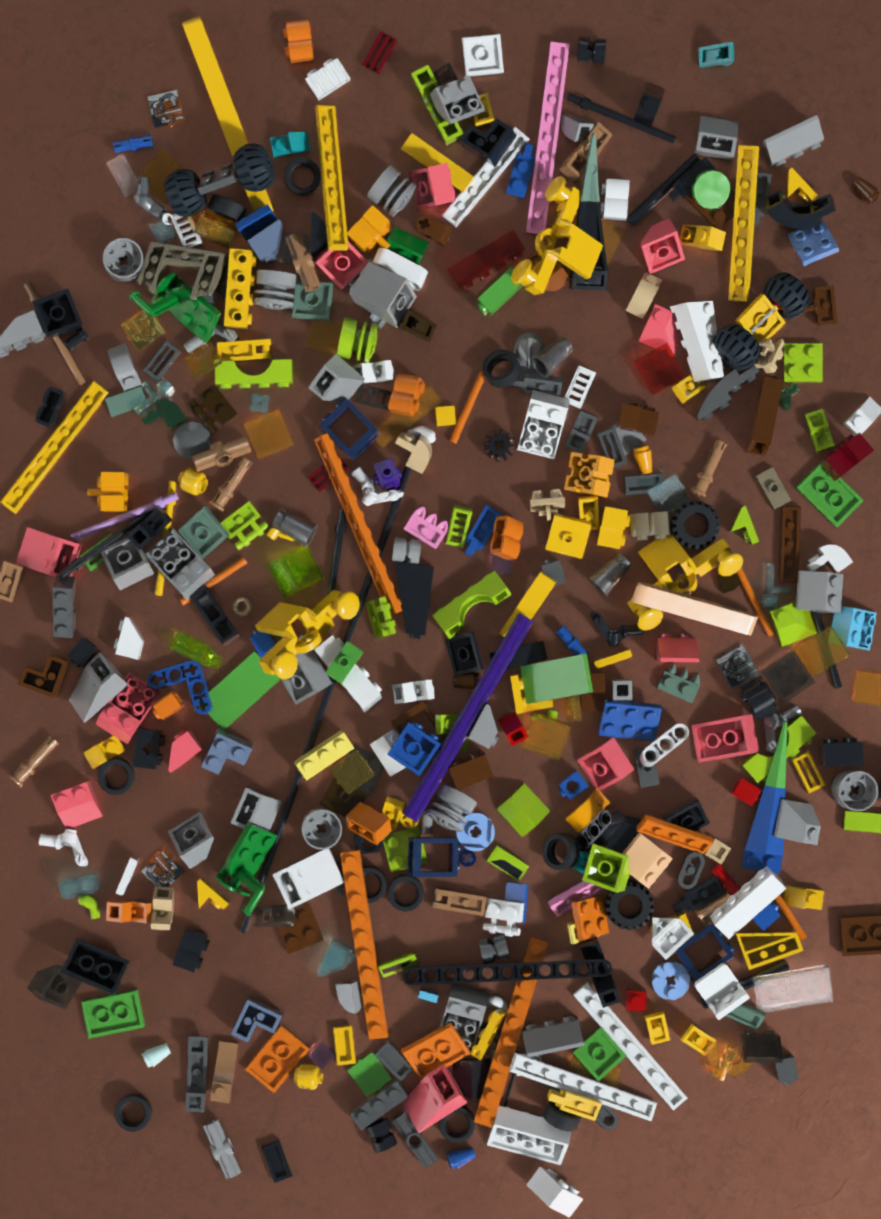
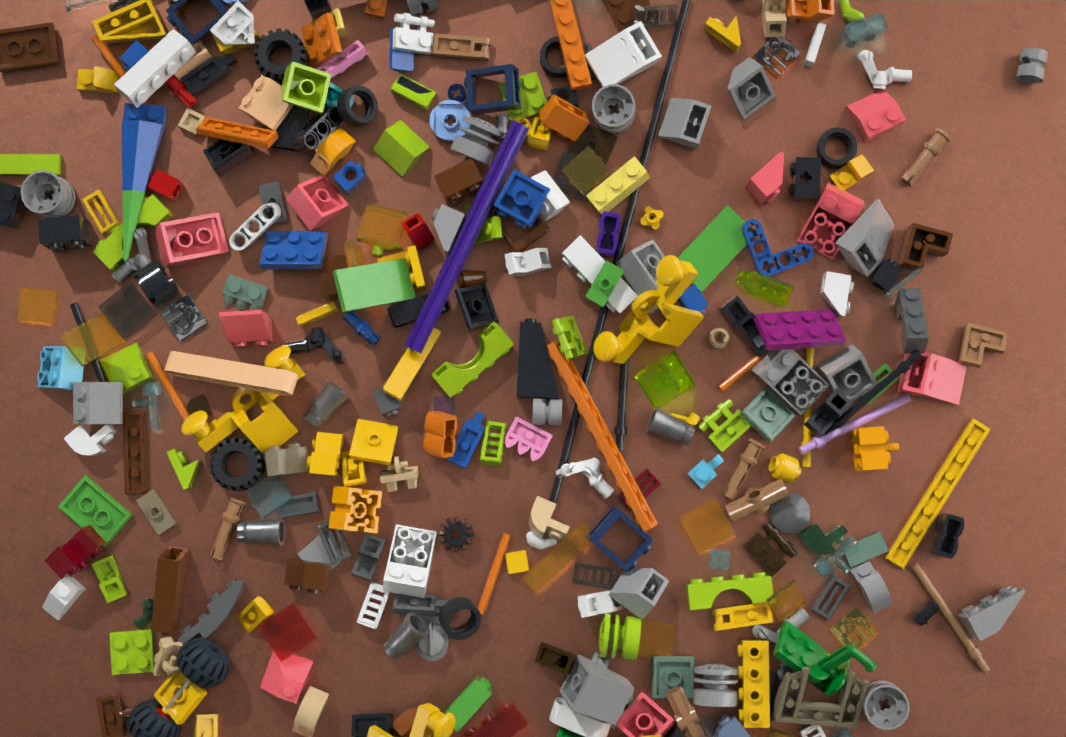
camera: 175 degrees right, 5 degrees down
black slope [32,288,83,338] -> none
orange brick [152,691,185,720] -> none
sand blue brick [201,727,252,775] -> none
green plate [215,823,278,916] -> none
dark purple brick [373,458,402,491] -> none
black tyre [387,874,424,912] -> none
orange brick [388,373,425,417] -> none
light grey brick [611,679,632,701] -> none
light orange cone [633,445,653,474] -> none
white wedge [670,301,724,382] -> none
dark grey plate [678,852,705,889] -> none
light grey slope [774,799,821,845] -> none
none -> flat silver plant [237,517,285,546]
none -> dark purple brick [596,211,620,258]
none -> yellow plate [640,206,664,229]
none -> medium azure plate [687,454,724,489]
none -> magenta plate [754,309,846,351]
none -> clear light blue piece [885,268,922,298]

